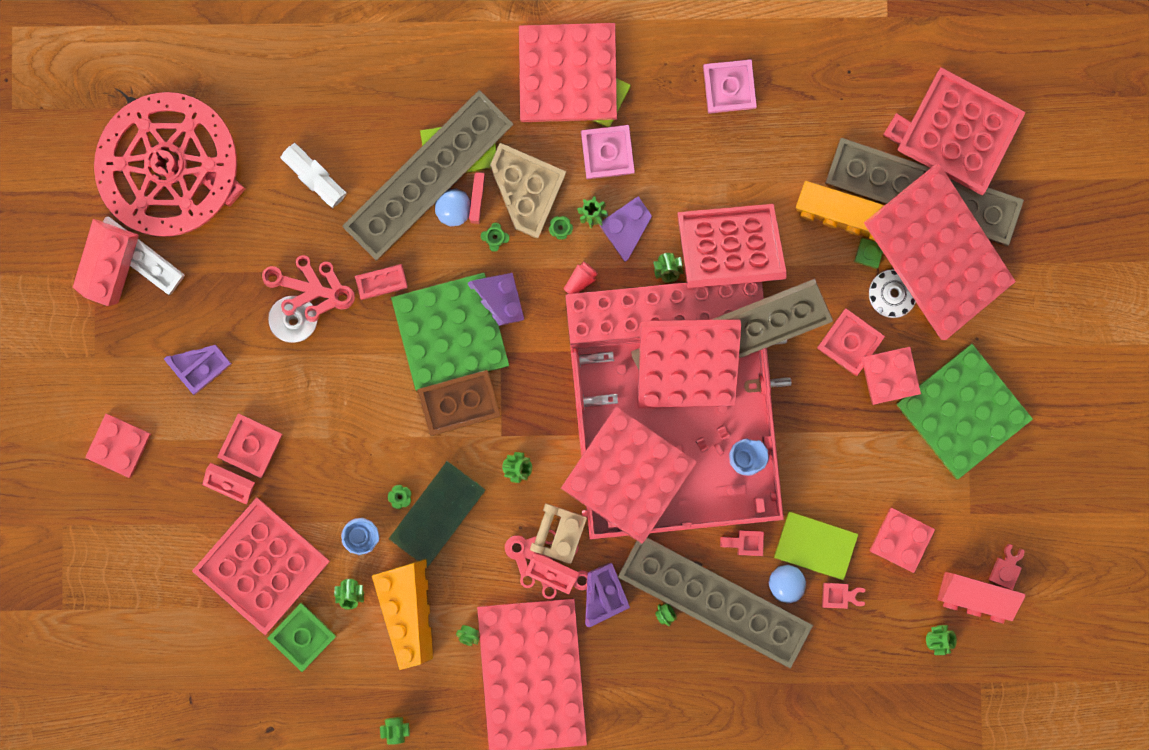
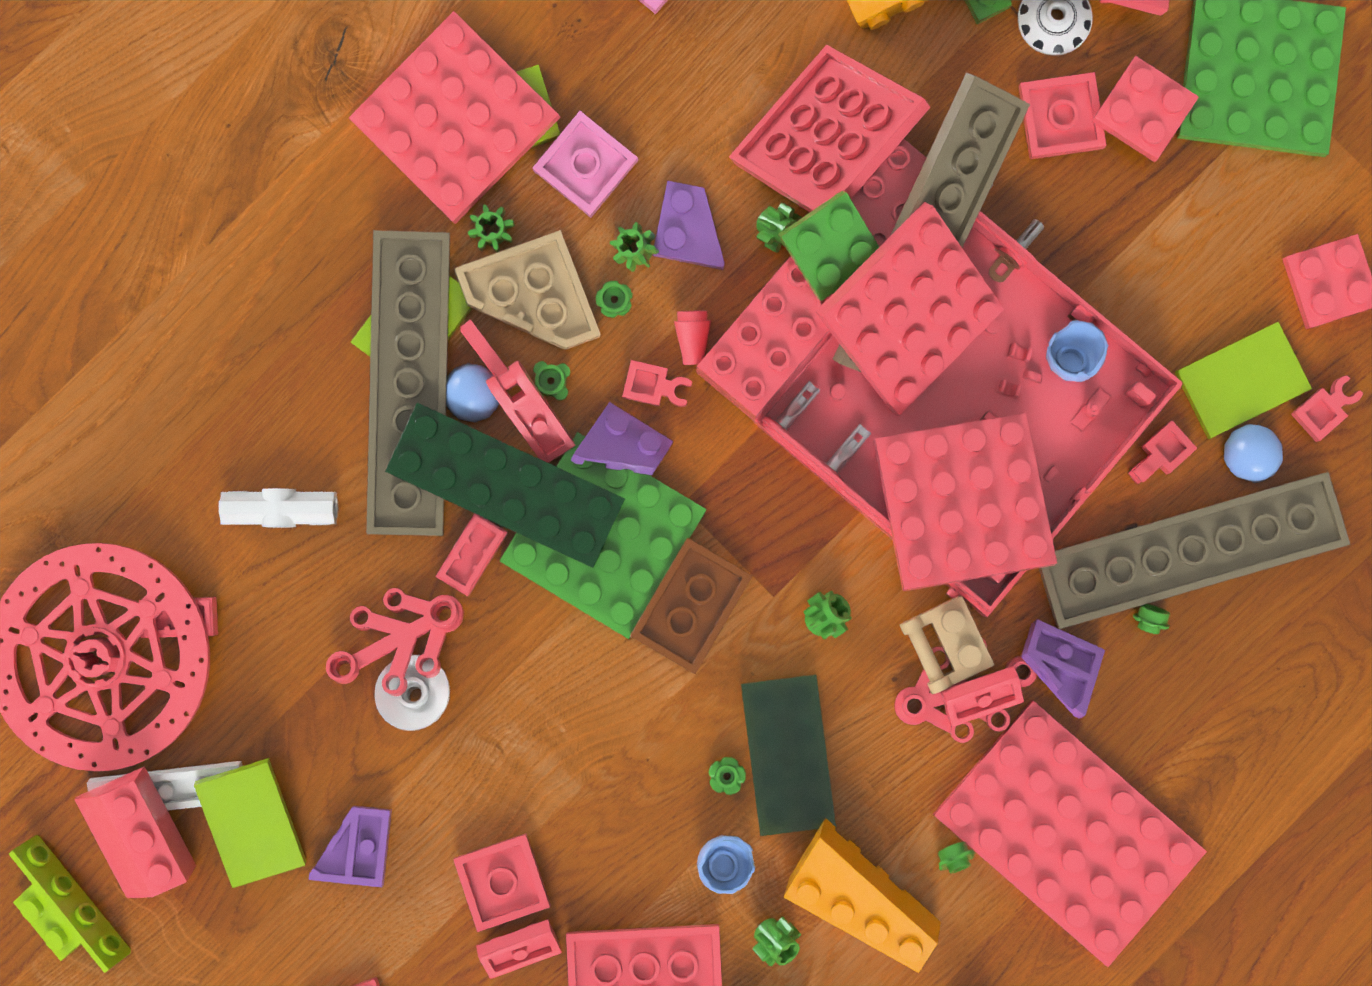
camera: 35 degrees left, 0 degrees up
none -> lime bracket [9,835,131,973]
none -> lime tile [194,758,306,888]
none -> dark green plate [385,403,625,568]
none -> bright green gear [468,205,515,253]
none -> coral plate [486,361,576,463]
none -> coral plate [622,360,692,407]
none -> bright green plate [778,191,879,301]

